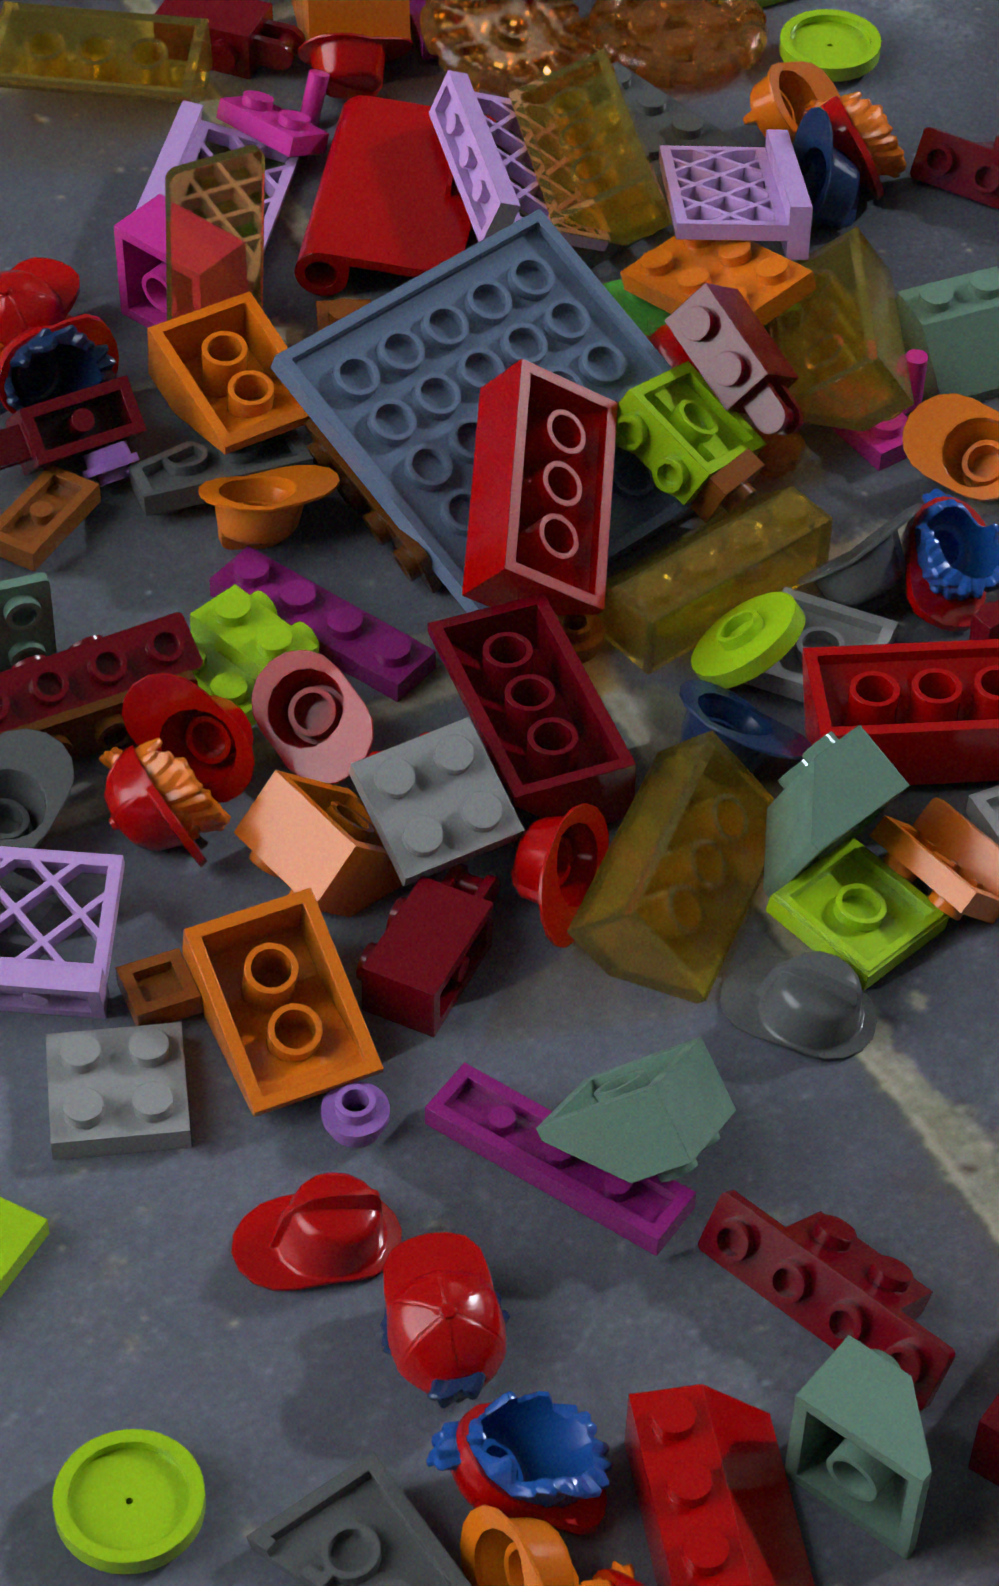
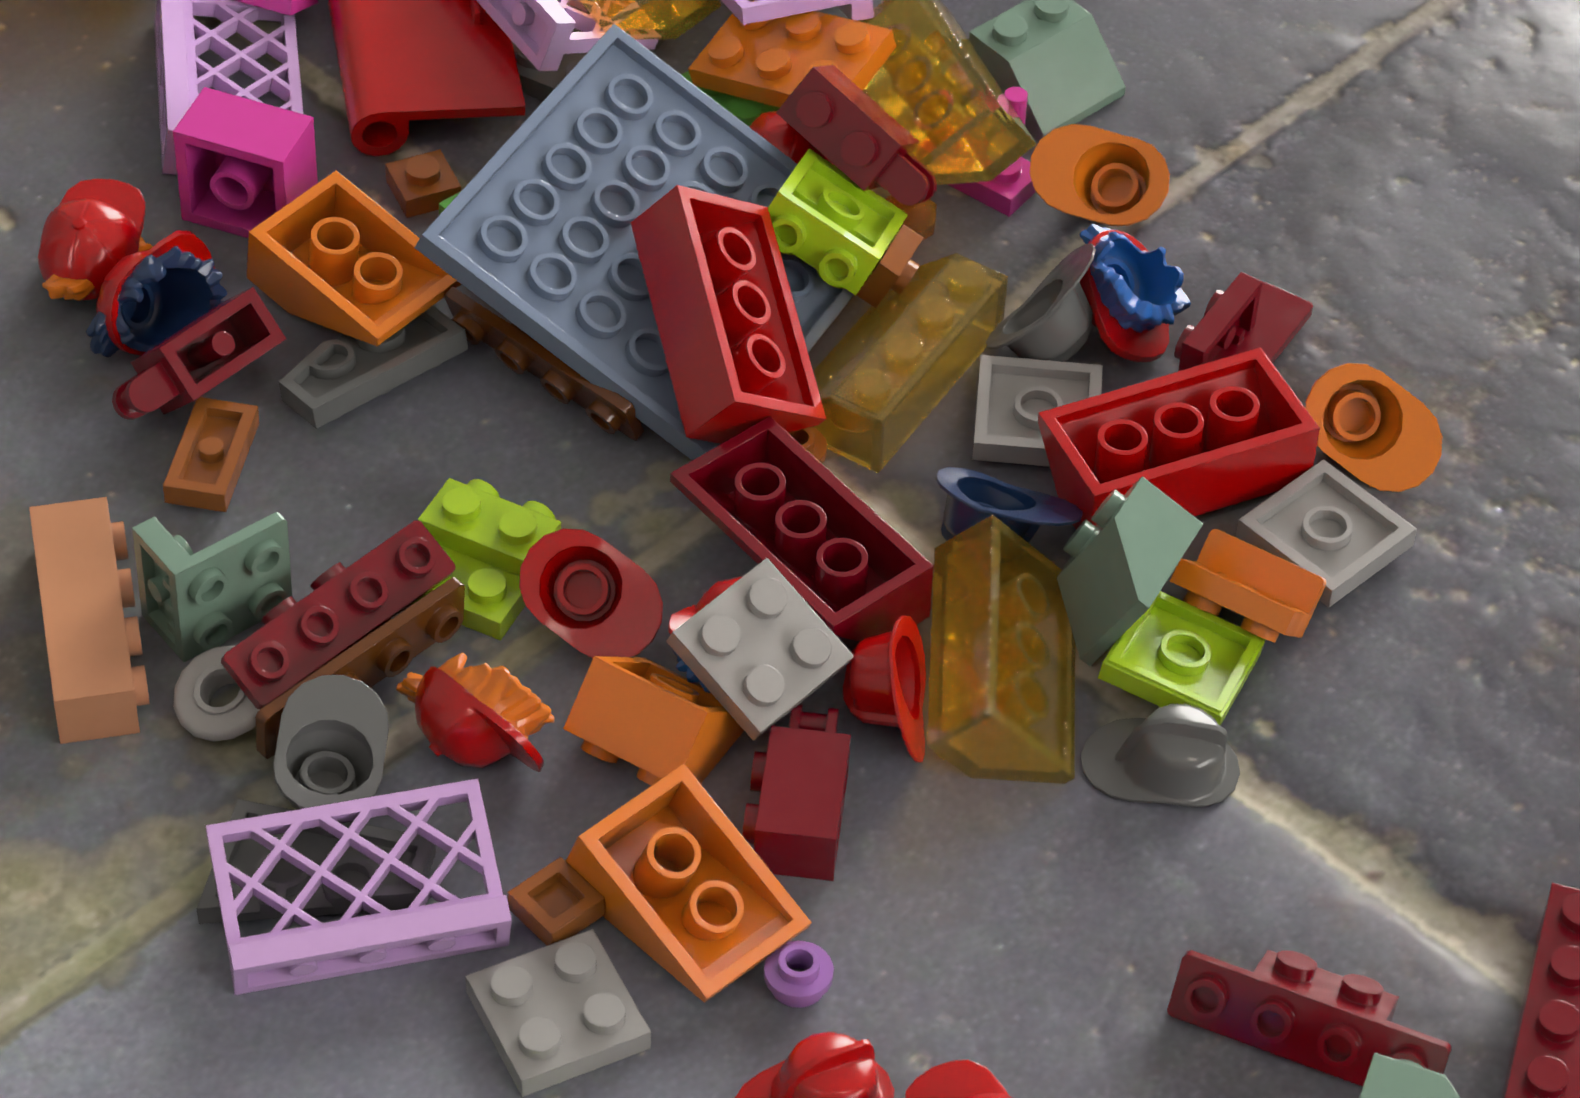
camera: 20 degrees left, 0 degrees up
medium lavender plate [82,440,140,487] -> none
red piece [122,673,255,803] -> none
piece [165,145,265,321] -> none
orange piece [198,465,340,550] -> none
magenta plate [209,546,436,702] -> none
magenta plate [425,1062,696,1256] -> none
sand green slope [536,1037,736,1183] -> none
lime piece [691,592,805,689] -> none

